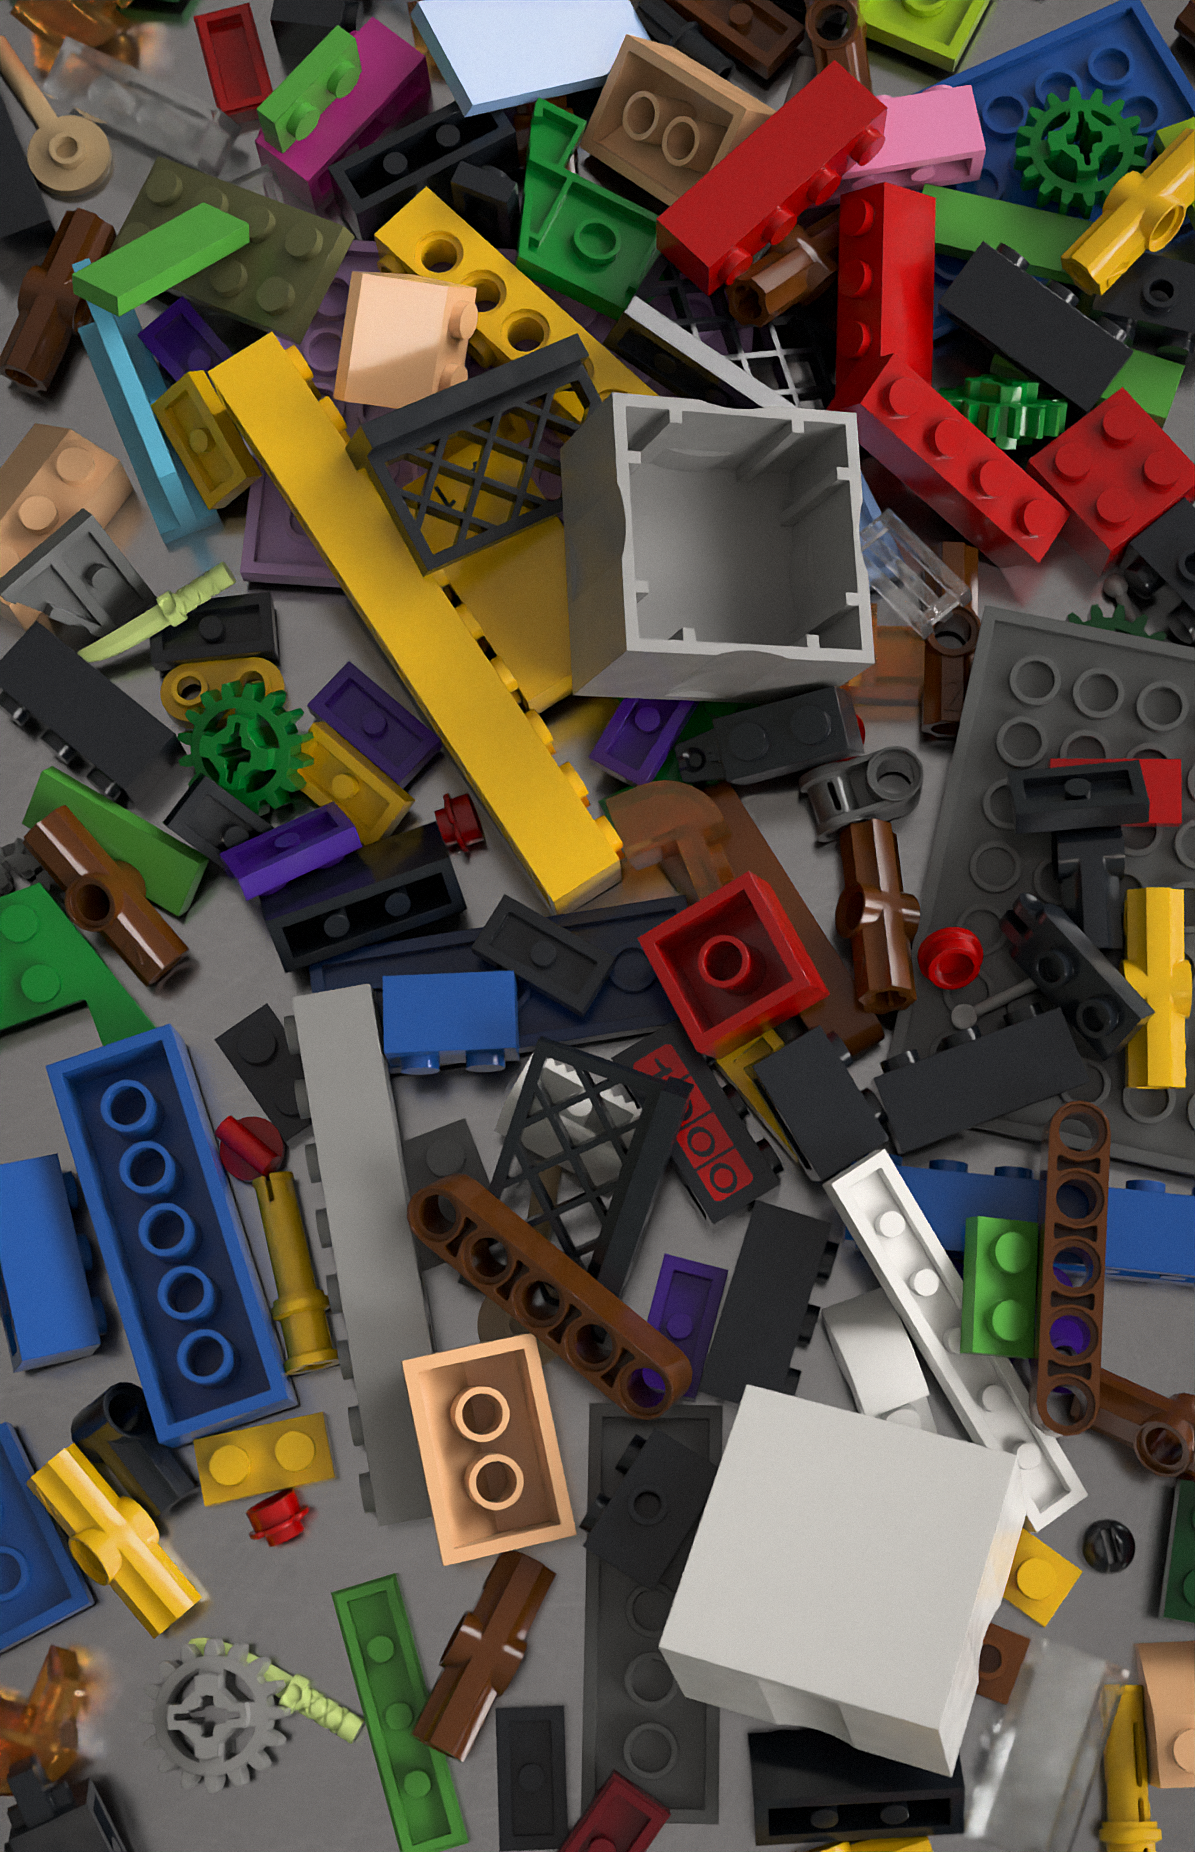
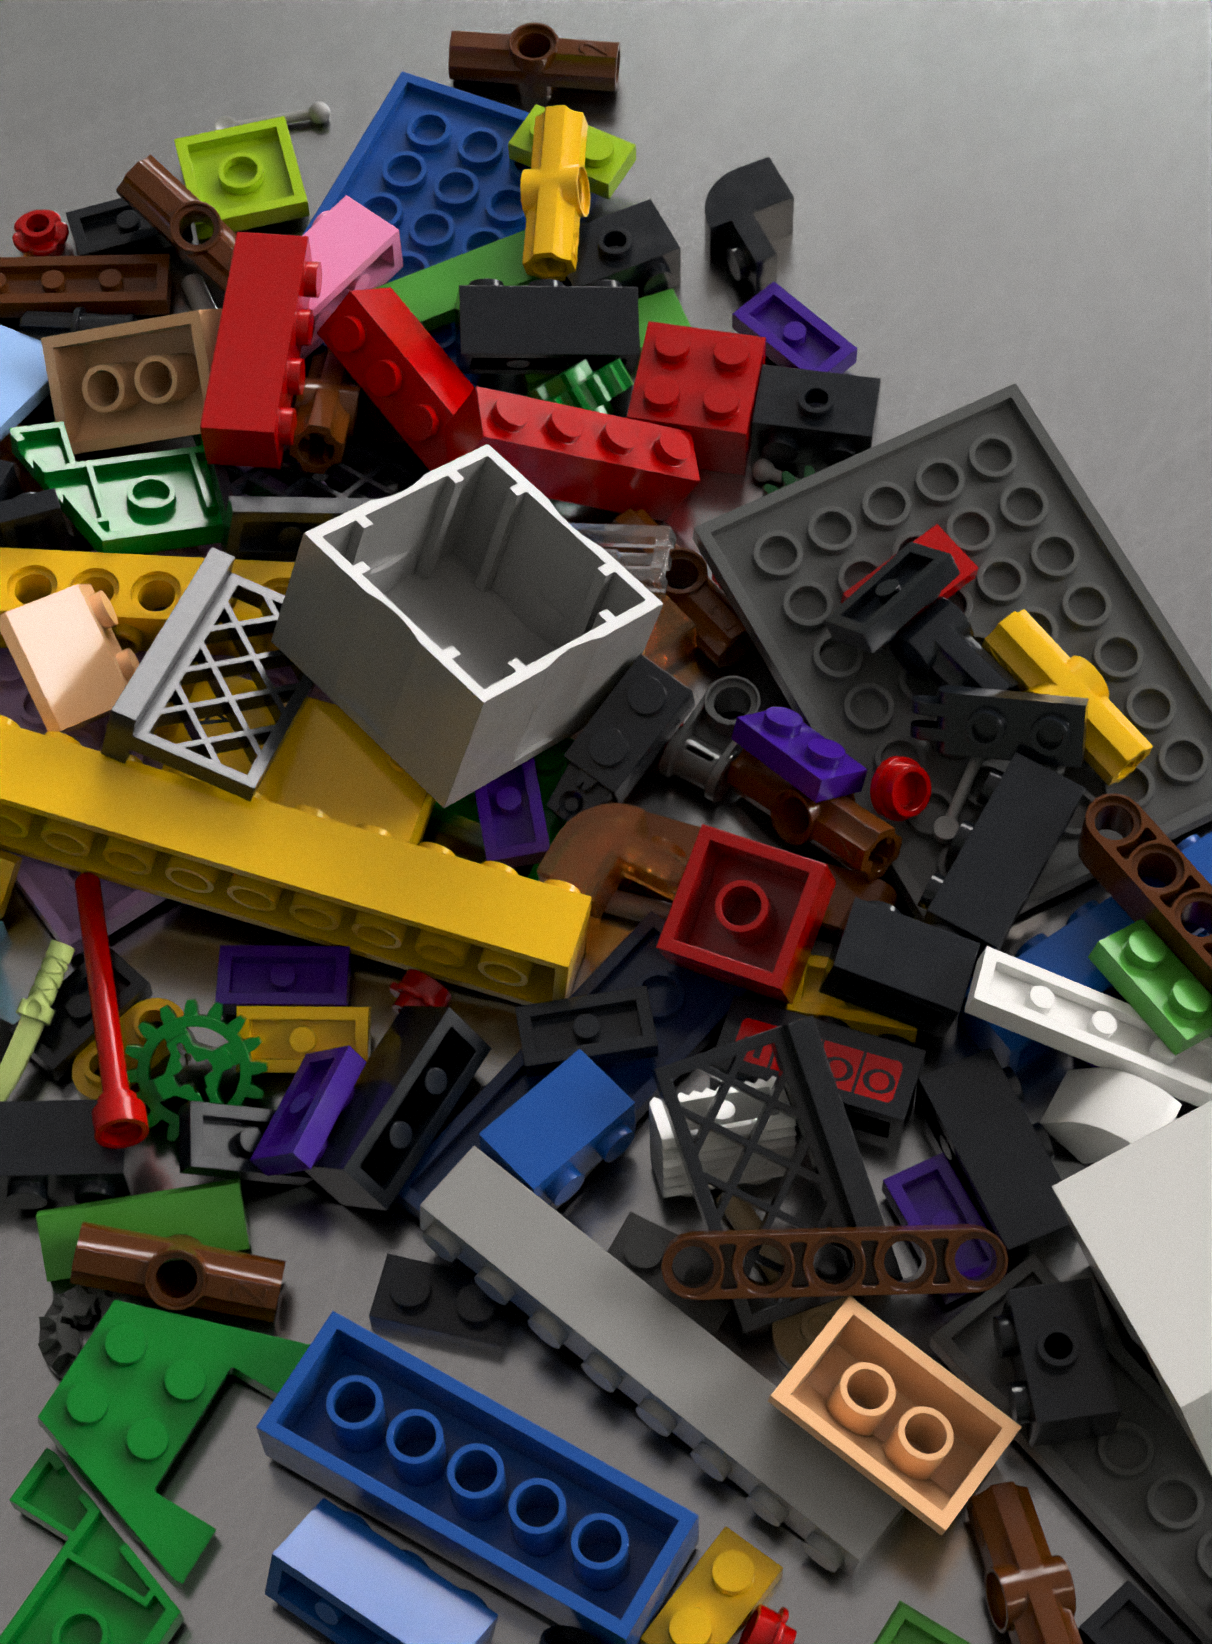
camera: 45 degrees left, 15 degrees down
red plate [215,1115,285,1182] -> none
yellow pin [252,1171,339,1375] -> none
green gear [1013,87,1148,220] -> none
none -> red piece [75,872,149,1149]
none -> dark purple plate [731,707,868,803]

